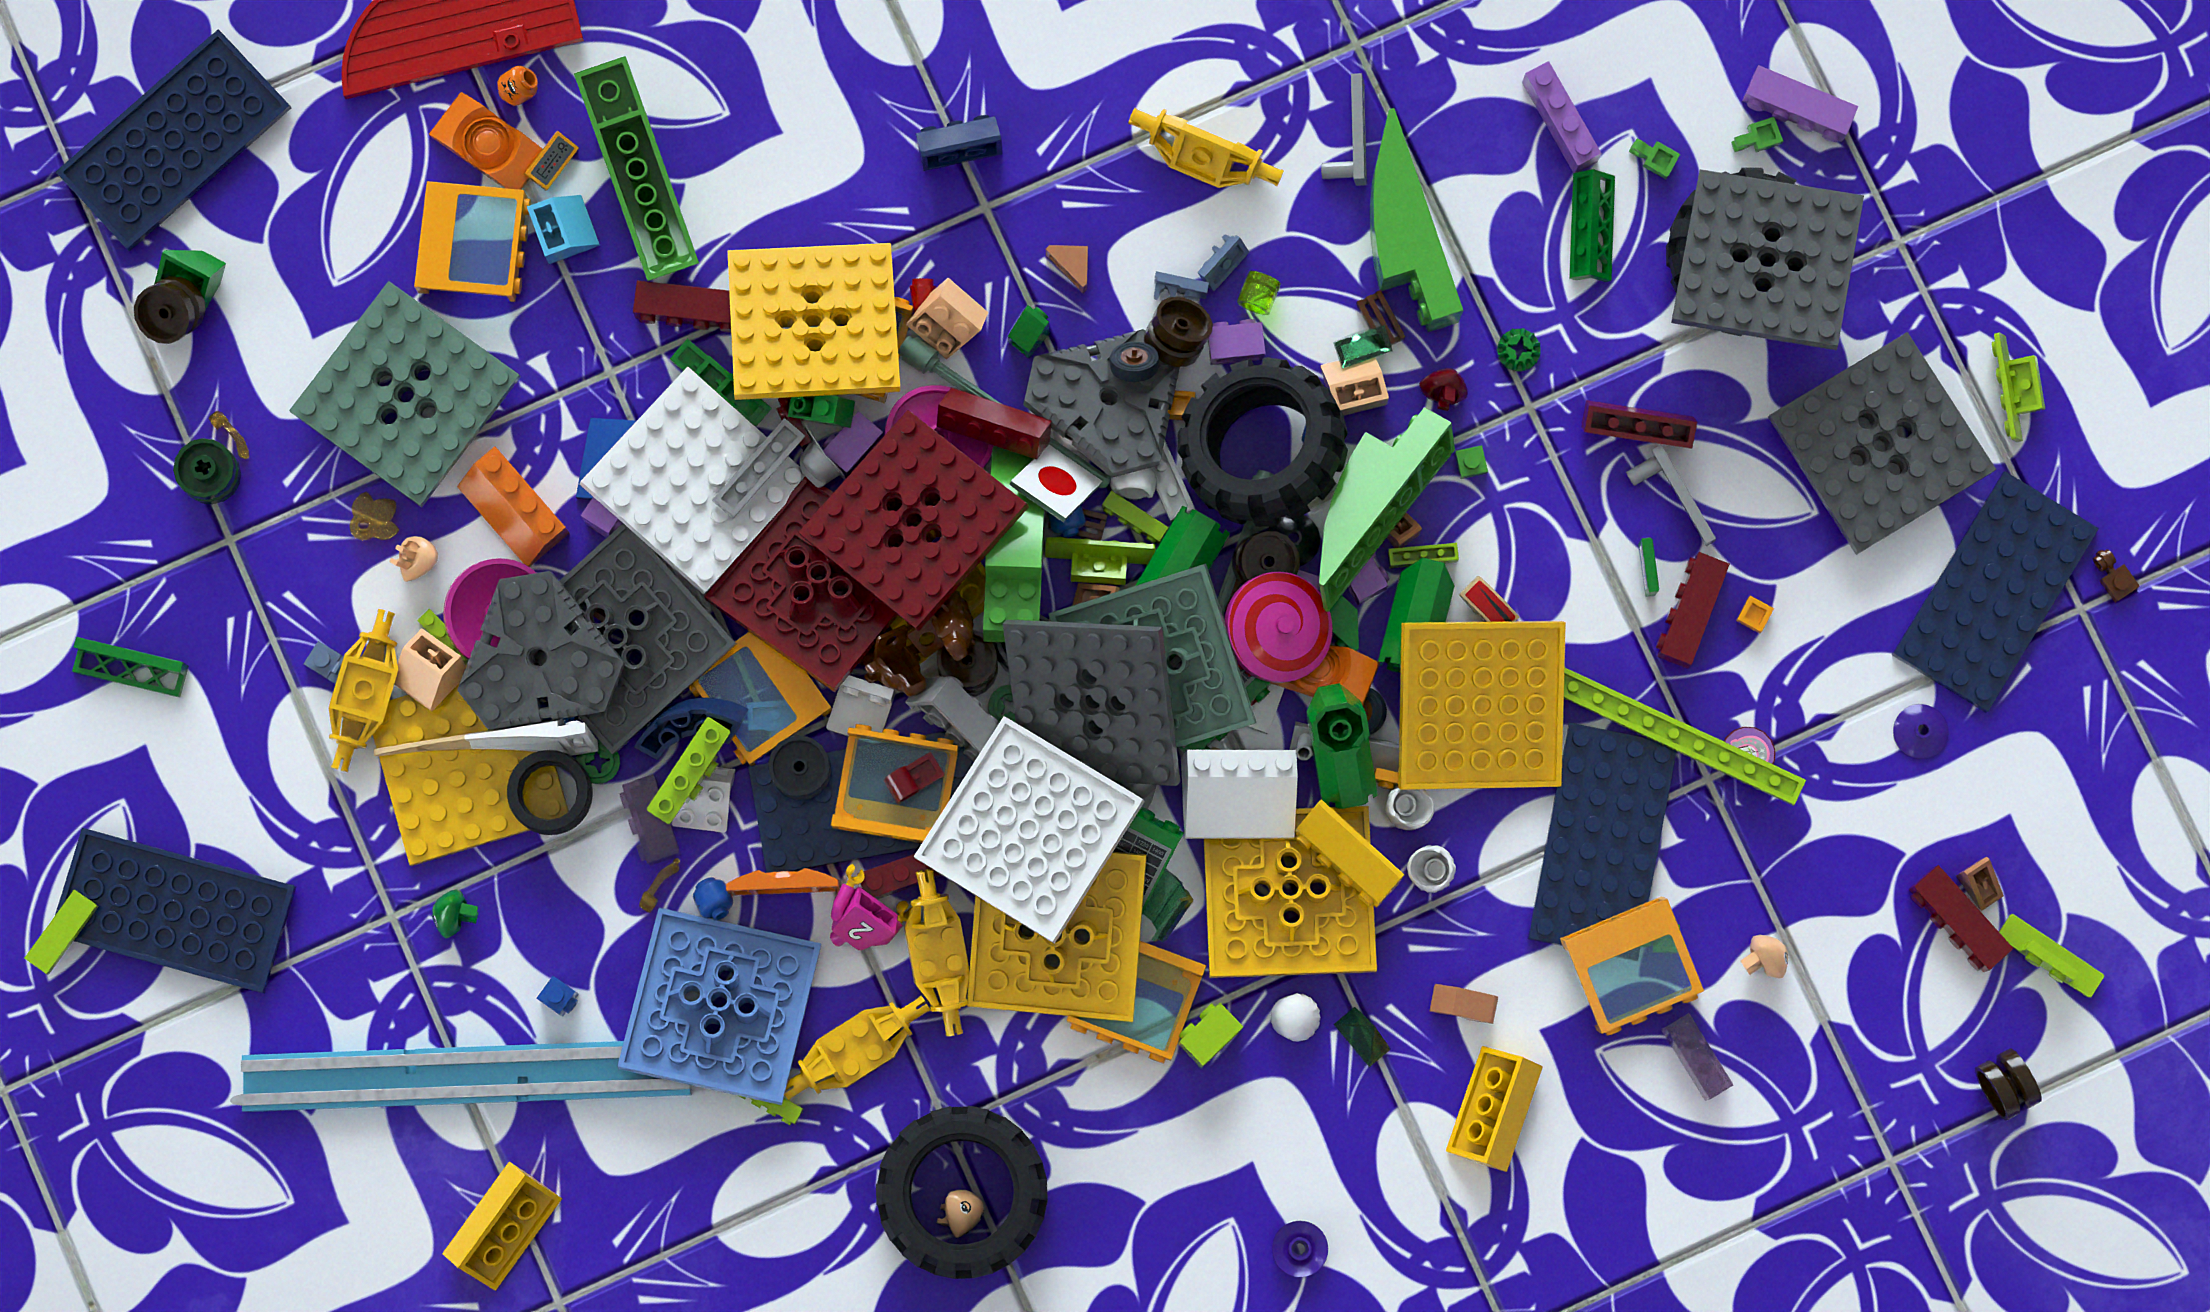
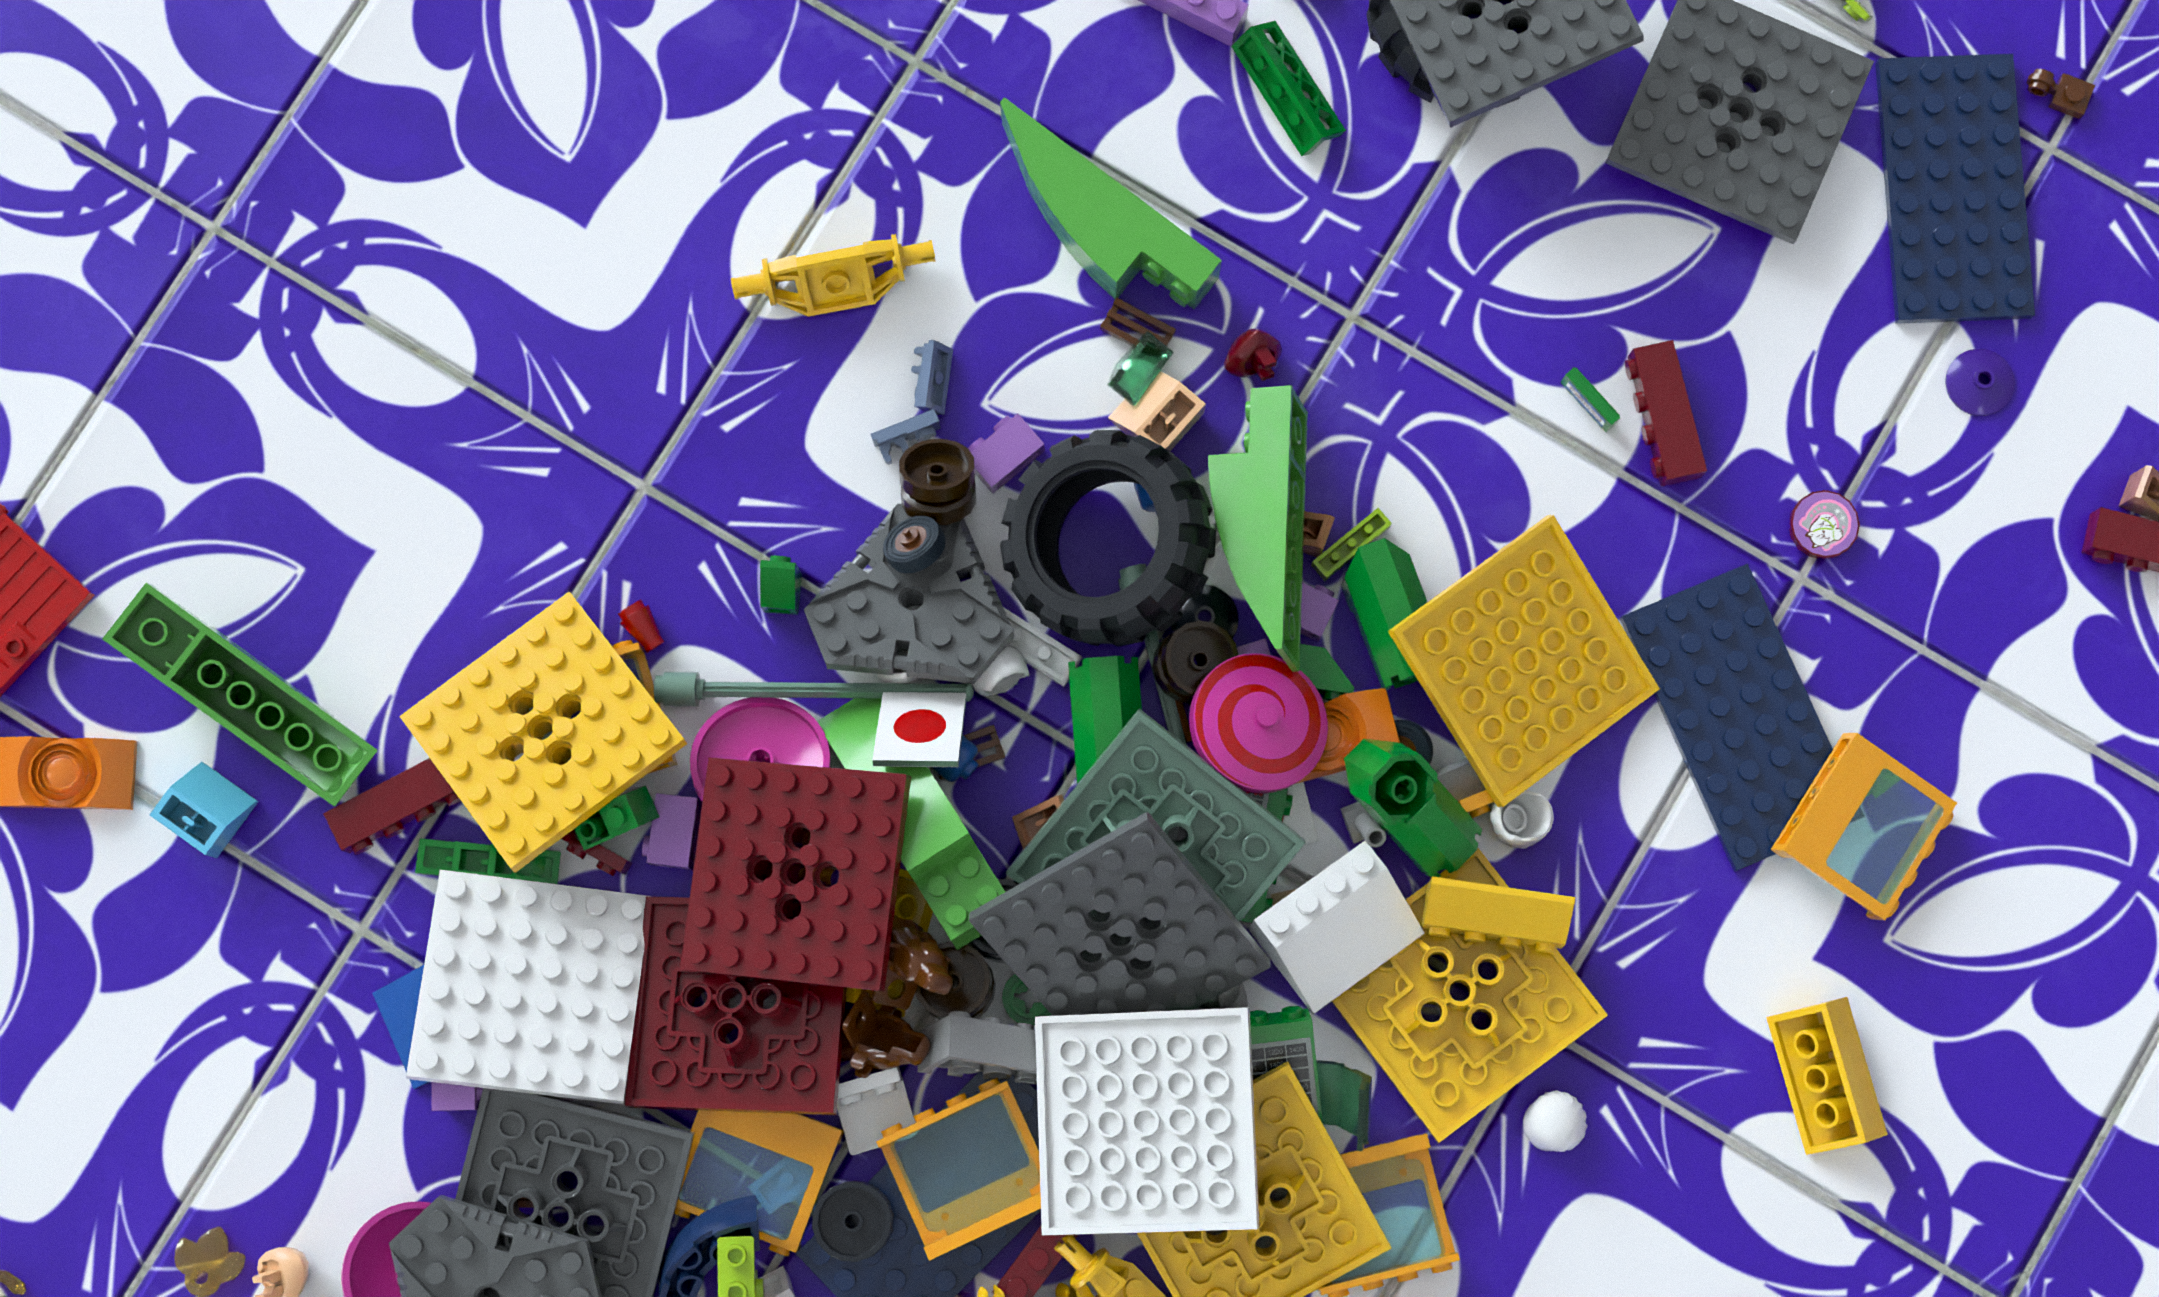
camera: 30 degrees left, 0 degrees up
sand green plate [289,281,521,507] -> none
panel [414,181,531,302] -> none
orange slope [457,446,569,567] -> none
orange head [497,66,538,106] -> none
tile [524,131,579,191] -> none
light grey piece [712,418,805,518] -> none
light grey piece [800,427,846,488] -> none
dark red plate [883,751,945,805] -> none
light nougat slope [906,278,988,360] -> none
dark blue slope [916,115,1002,171] -> none
dark red brick [936,388,1052,460] -> none
lime bracket [1045,537,1155,585] -> none
nougat slope [1046,245,1088,293] -> none
lime piece [1102,491,1169,544] -> none
light orange plate [1168,390,1196,420] -> none
lime brick [1178,1003,1243,1069] -> none
clear neon green piece [1237,271,1281,315] -> none
light grey piece [1321,73,1367,186] -> none
clear green slope [1333,1007,1390,1067] -> none
white hair [1407,845,1456,893] -> none
nougat slope [1429,984,1498,1024] -> none
bright green plate [1455,445,1488,479] -> none
red slope [1459,576,1519,622] -> none
green gear [1497,328,1541,371] -> none
lime plate [1564,667,1806,806] -> none
dark red brick [1581,400,1697,449] -> none
light grey piece [1626,444,1716,546] -> none
clear purple brick [1661,1013,1733,1101] -> none
light orange plate [1736,596,1774,634] -> none
light nougat piece [1741,935,1788,978] -> none

